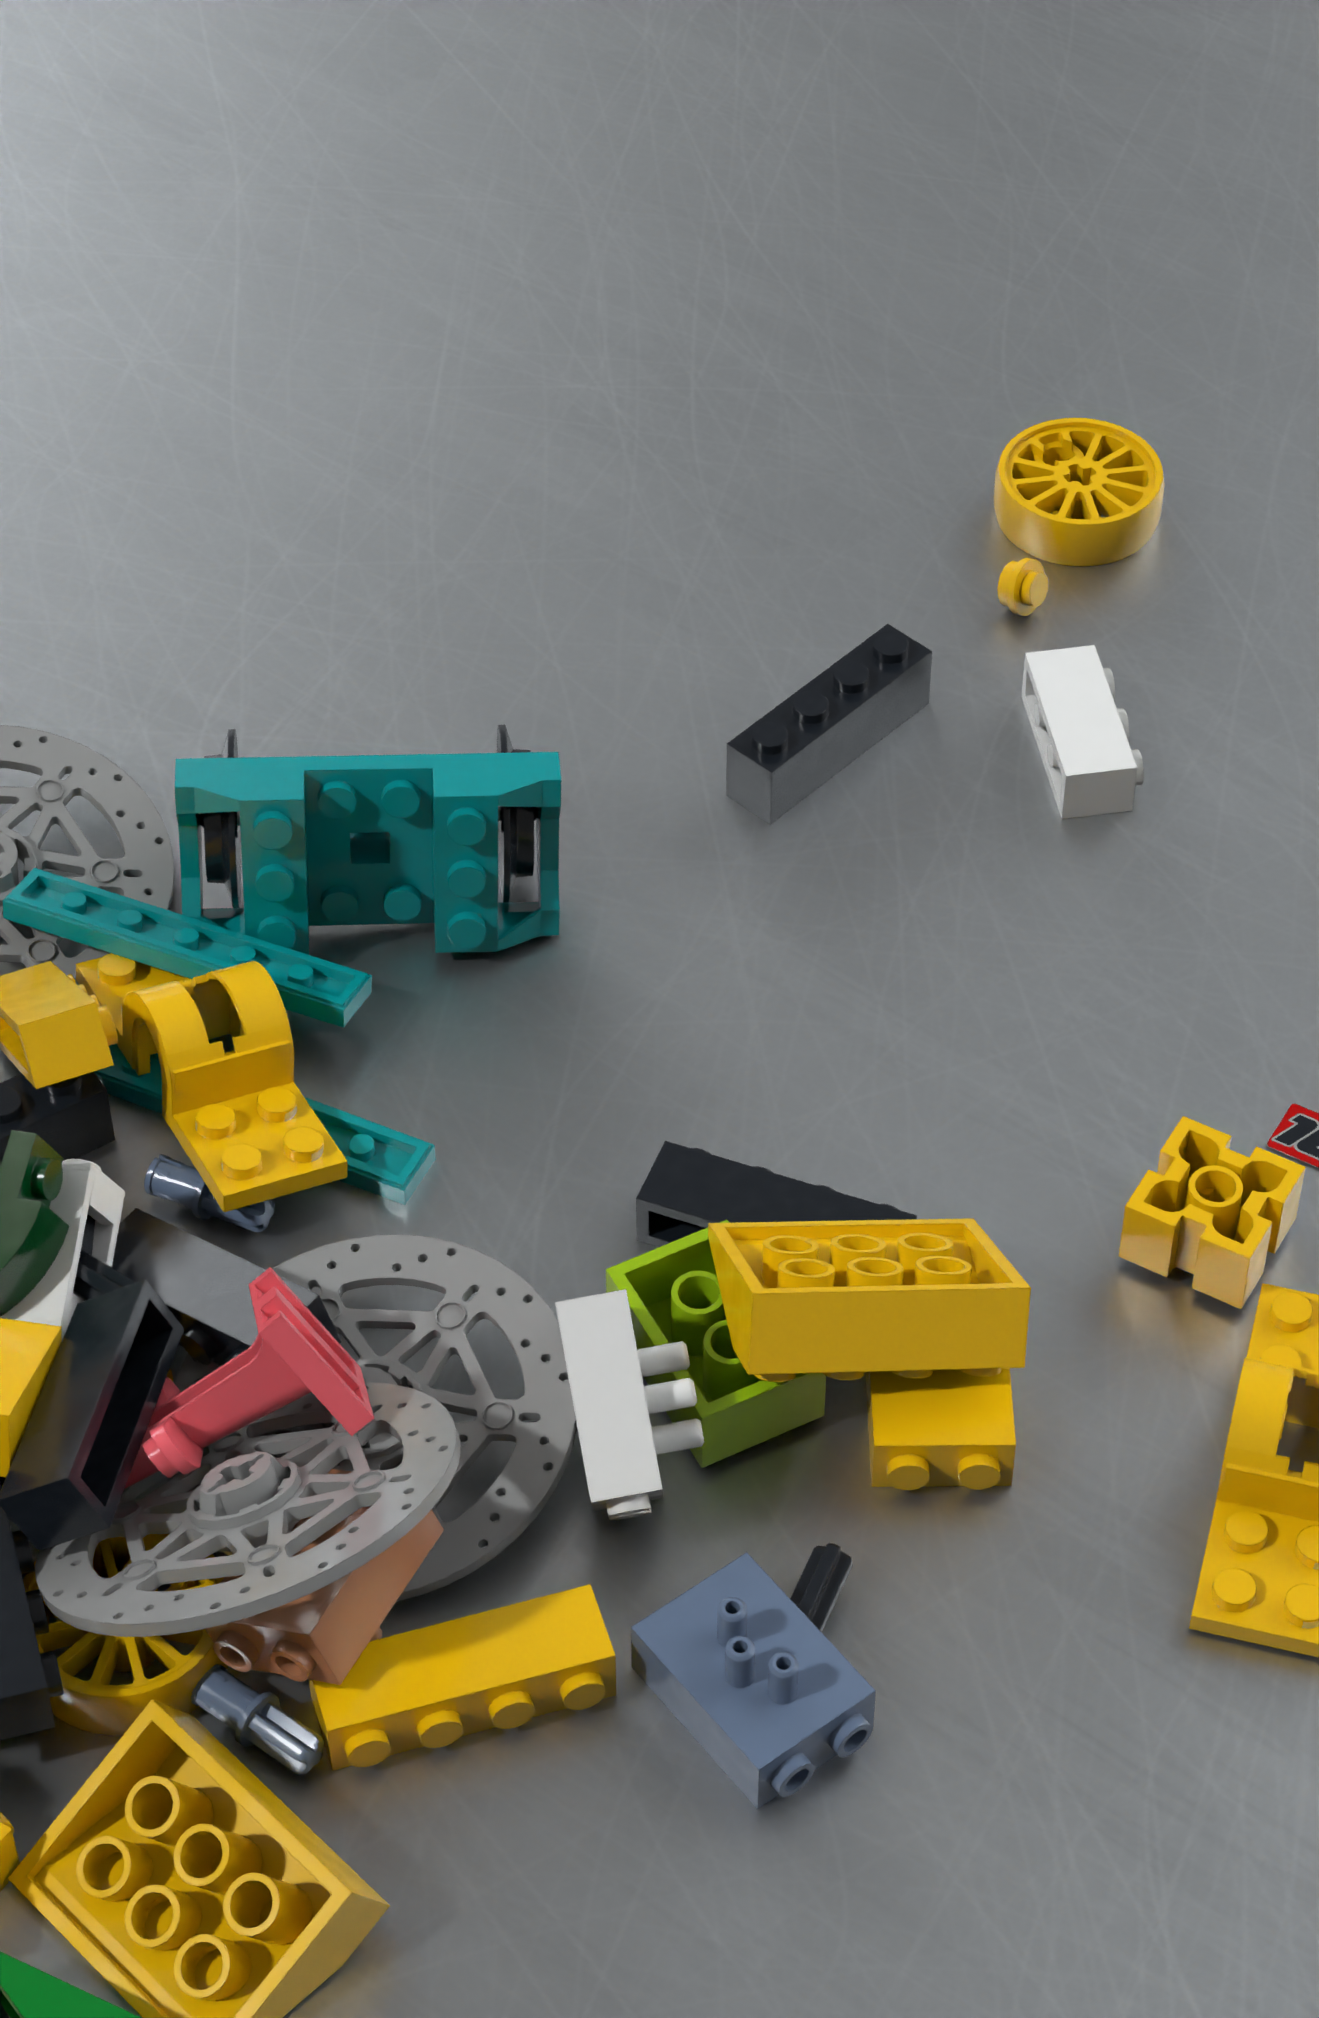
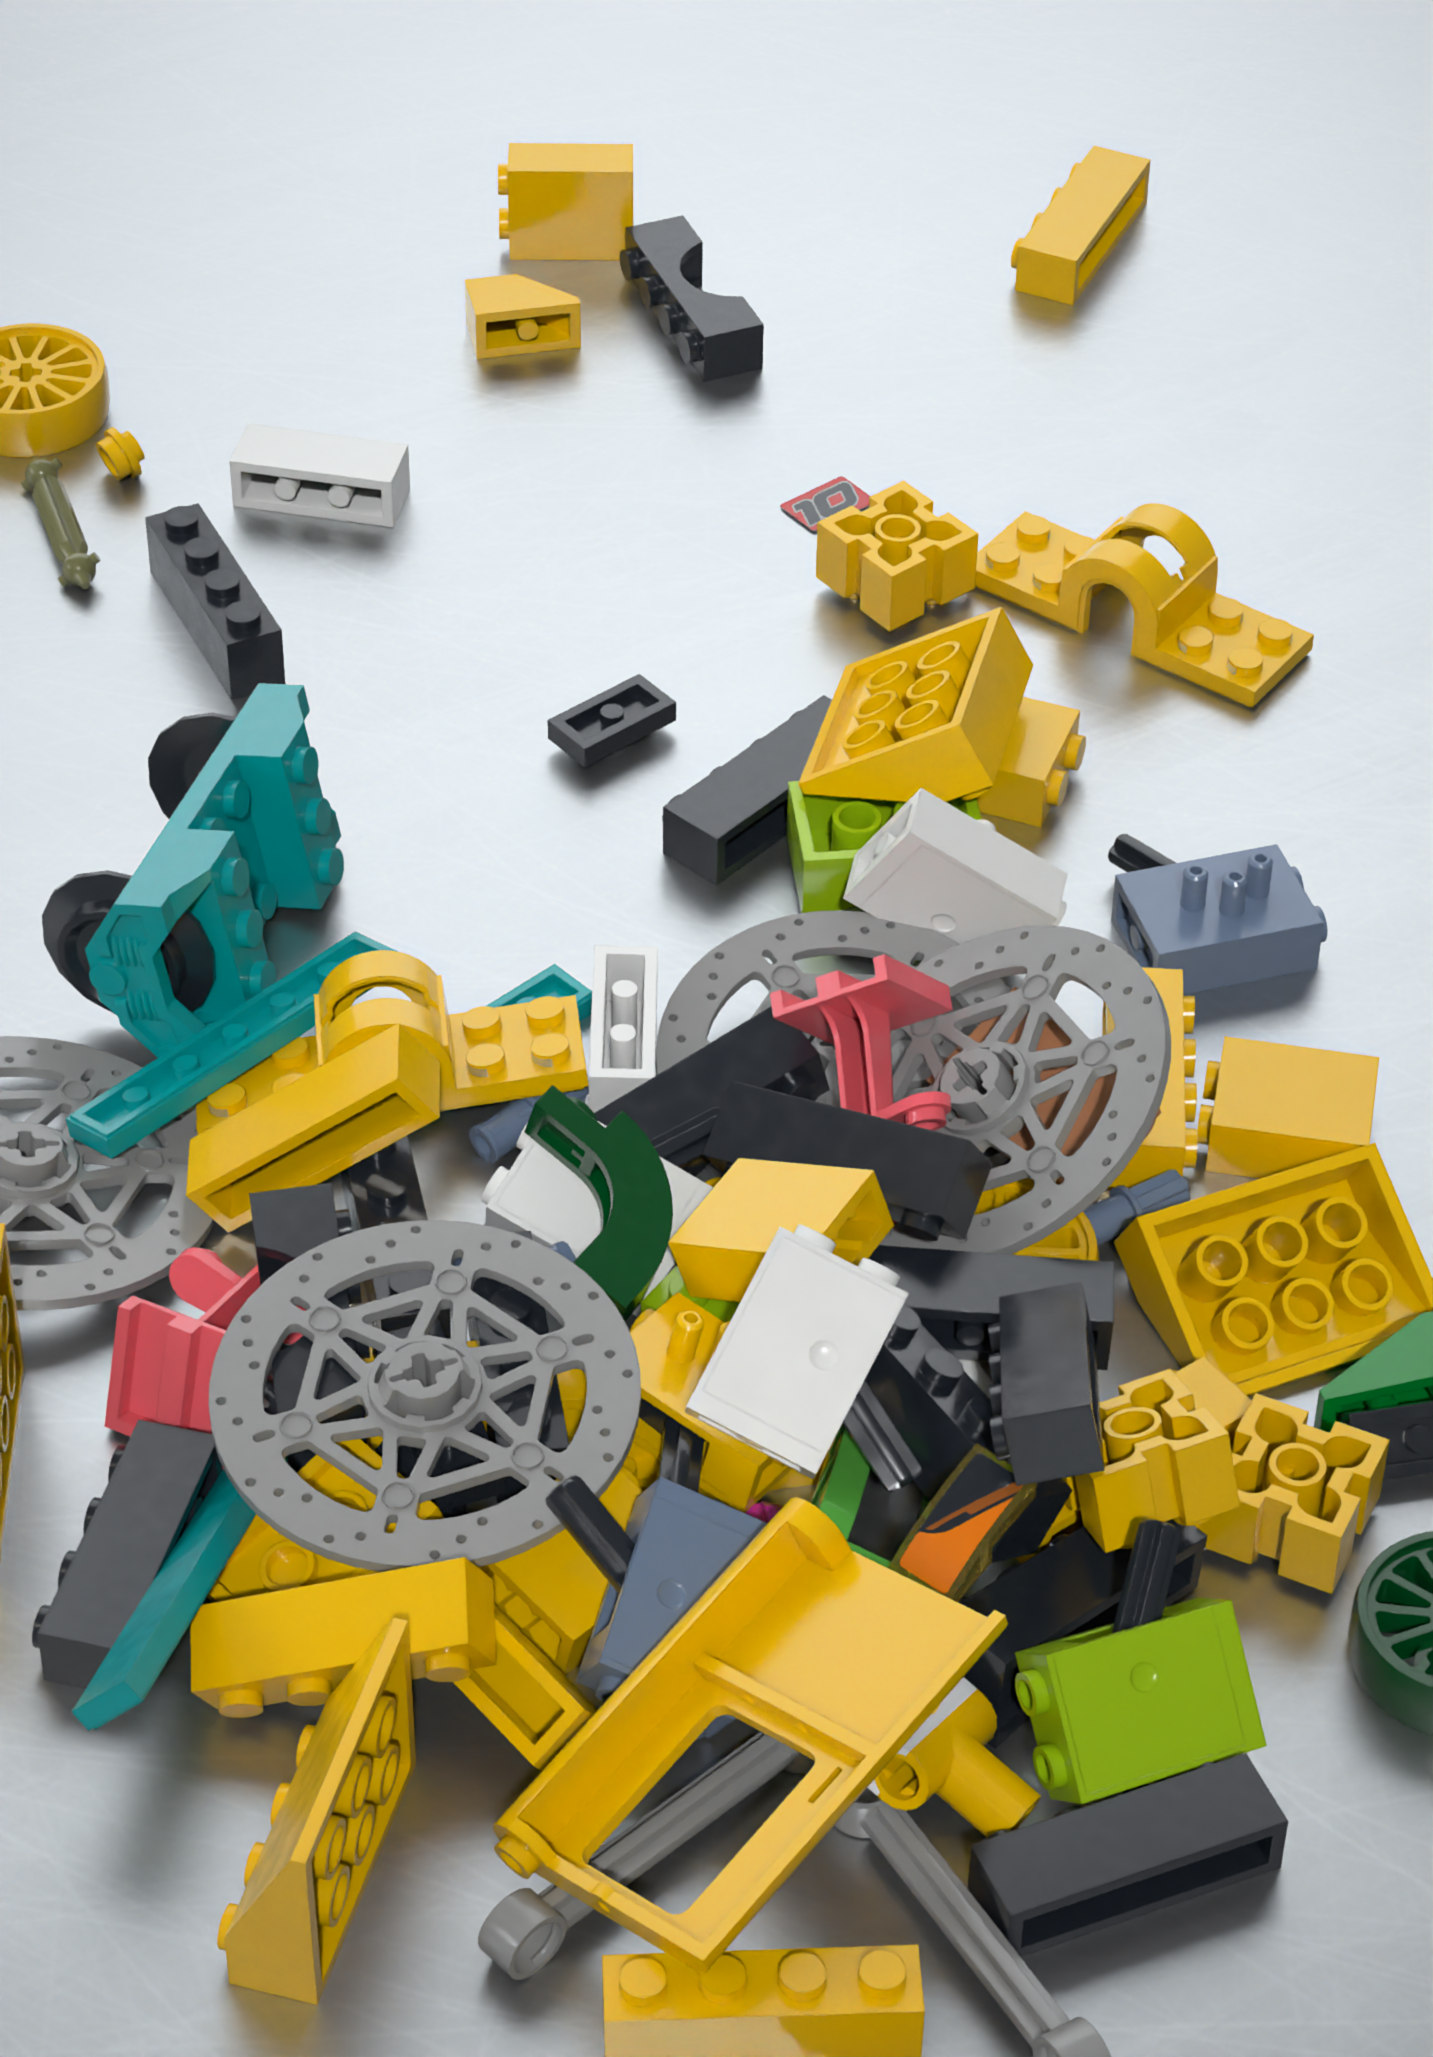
camera: 70 degrees left, 5 degrees down
none -> olive wheel [21,456,101,589]
none -> black plate [547,674,676,768]
none -> white brick [589,945,658,1113]
none -> yellow brick [1197,1036,1380,1179]

